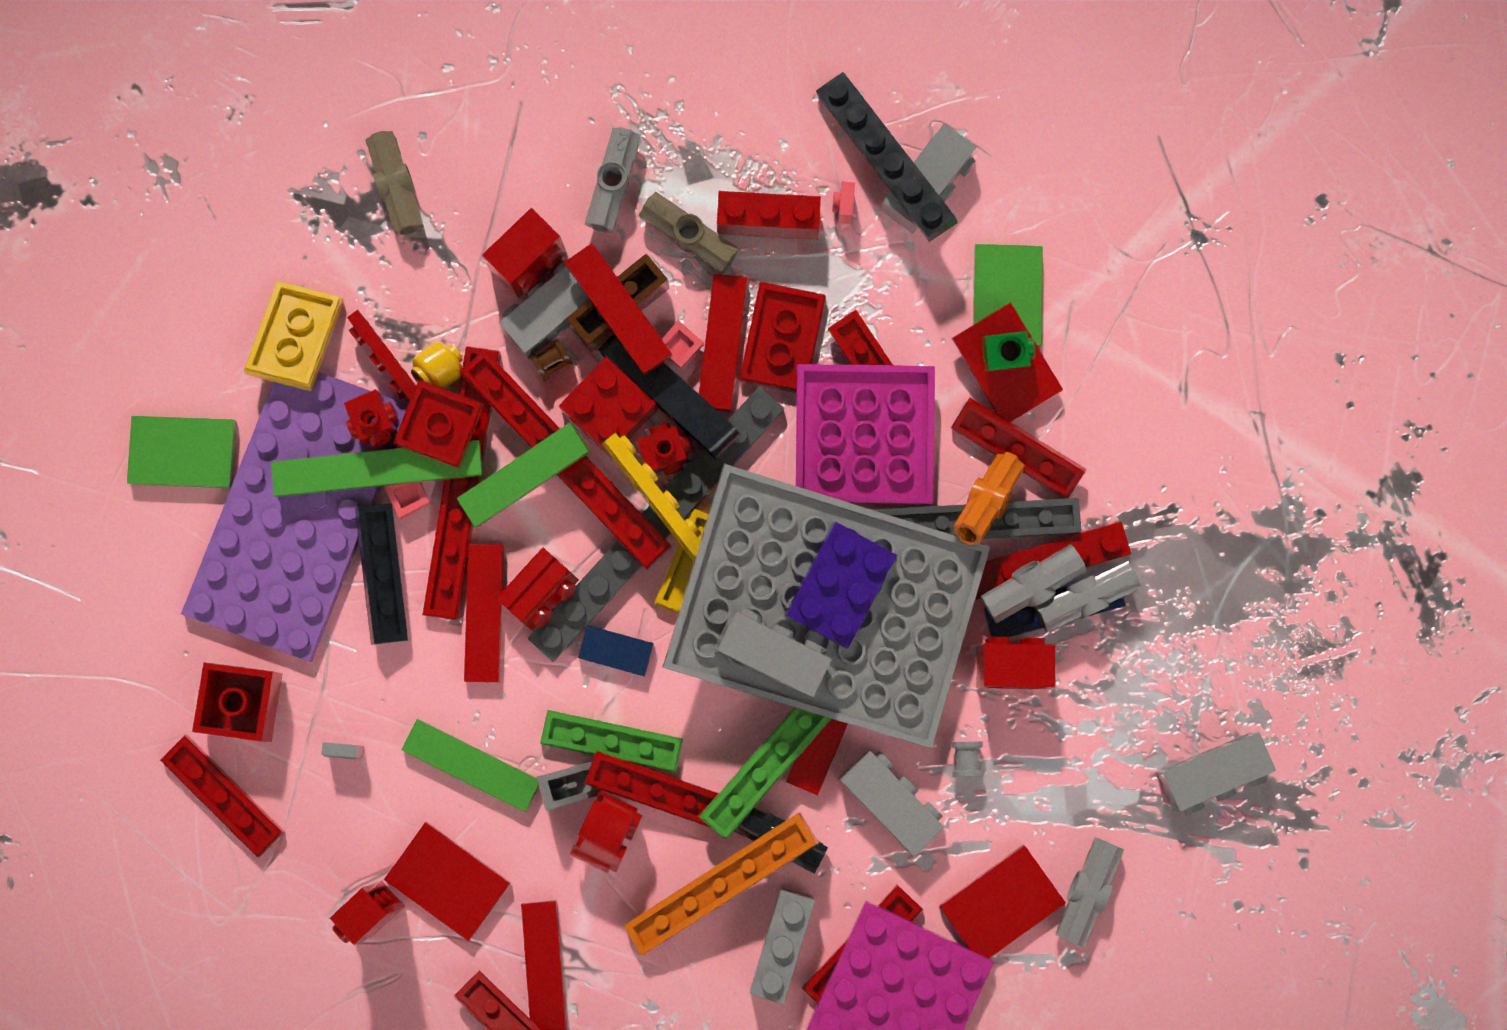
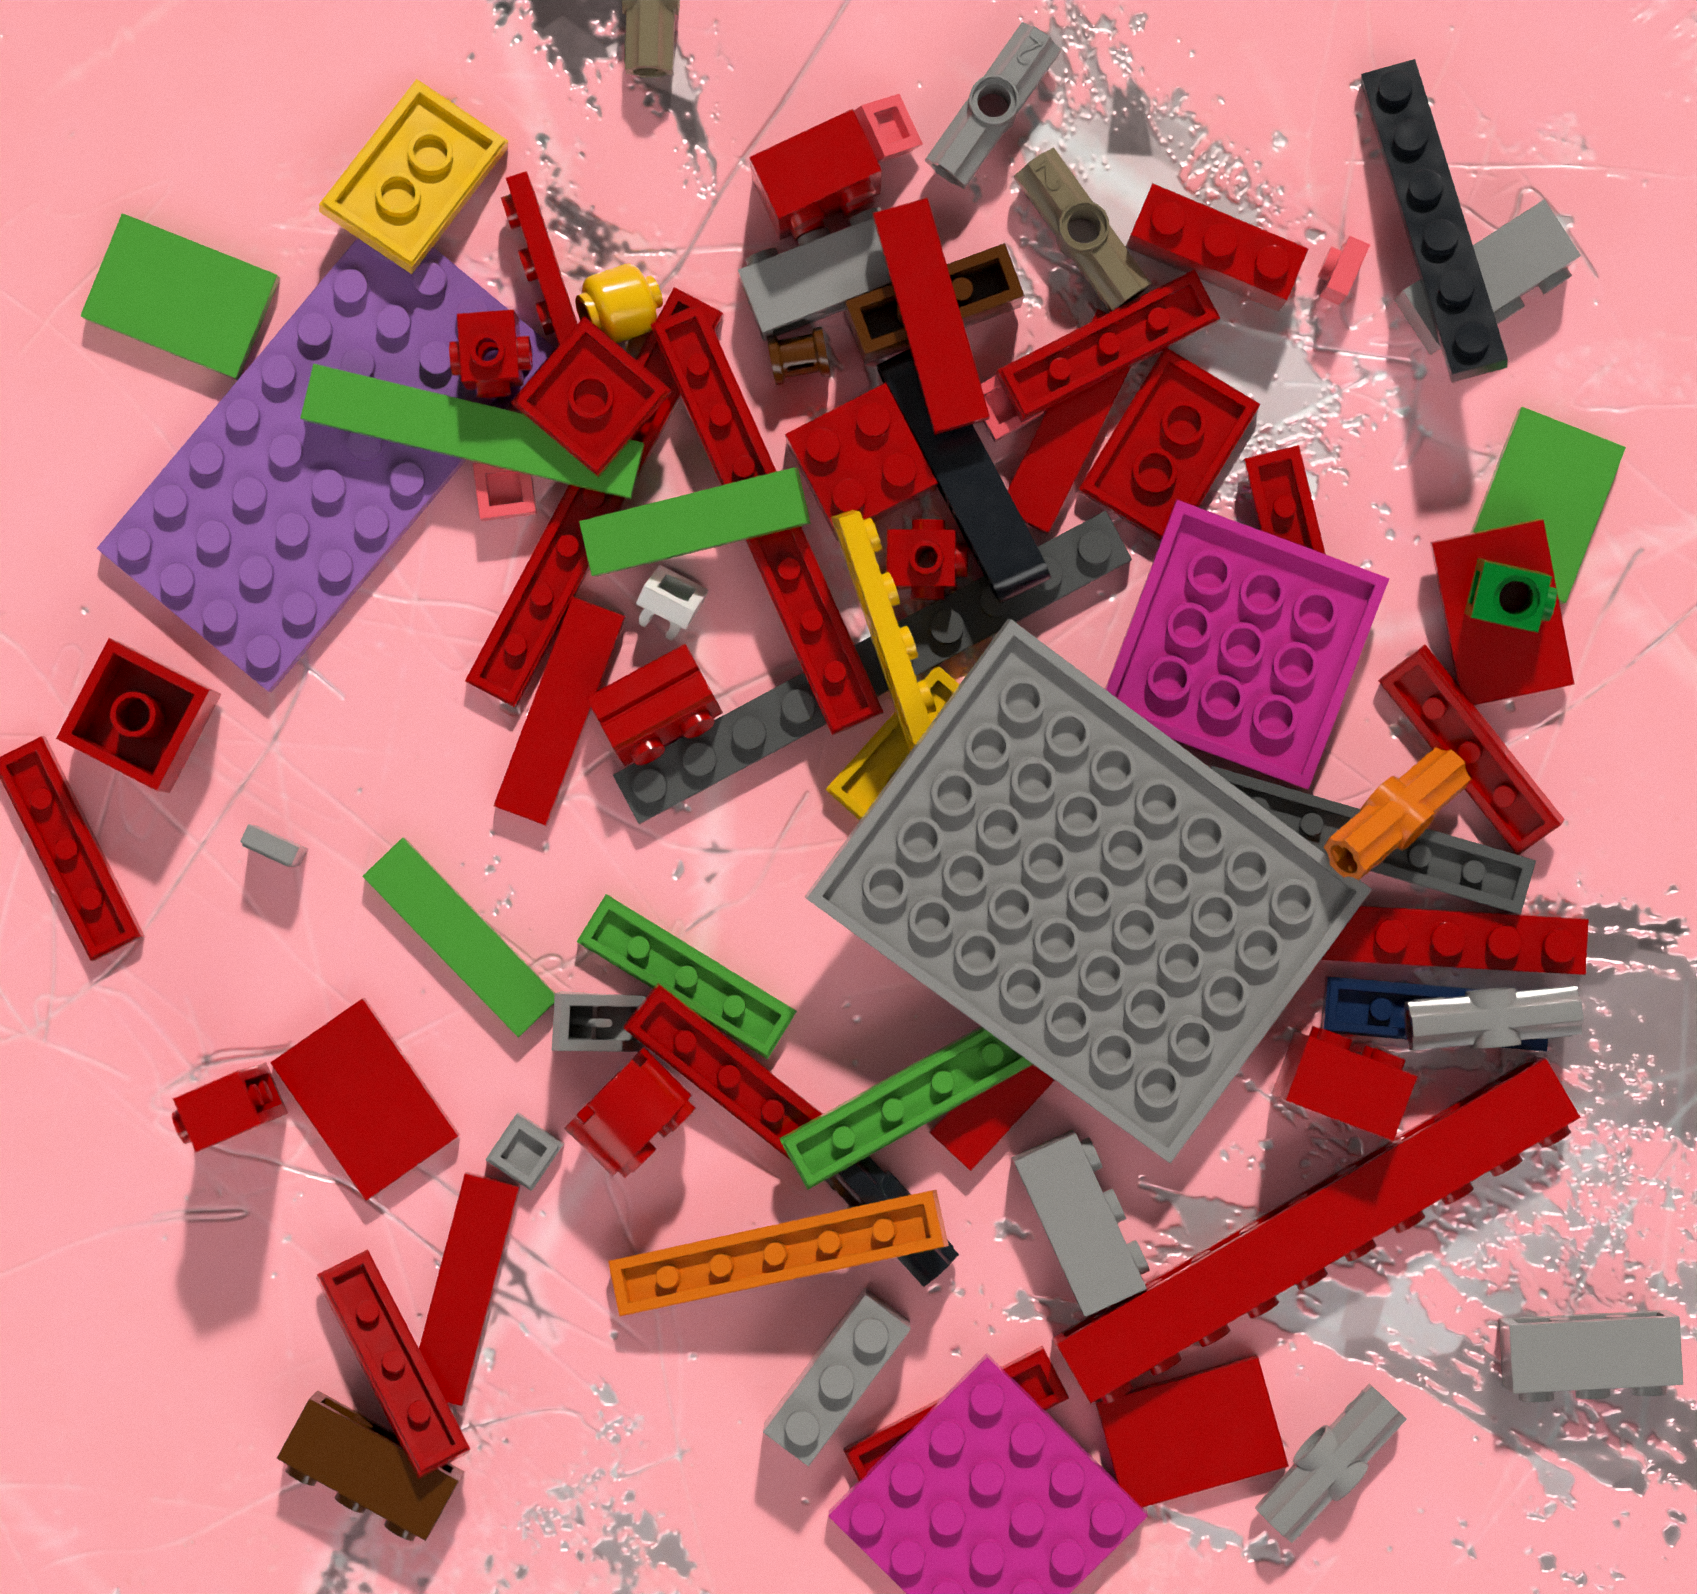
camera: 15 degrees right, 5 degrees up
black plate [355,503,408,645] -> none
dark blue tile [578,625,654,677] -> none
light grey brick [713,608,832,698] -> none
dark purple plate [784,522,897,649] -> none
light grey bush [952,741,984,777] -> none
light grey piece [980,545,1087,623] -> none
none -> light grey tile [485,1112,565,1191]
none -> white tile [636,565,709,641]
none -> coral plate [854,94,923,163]
none -> red tile [995,269,1221,423]
none -> red brick [1053,1056,1581,1404]

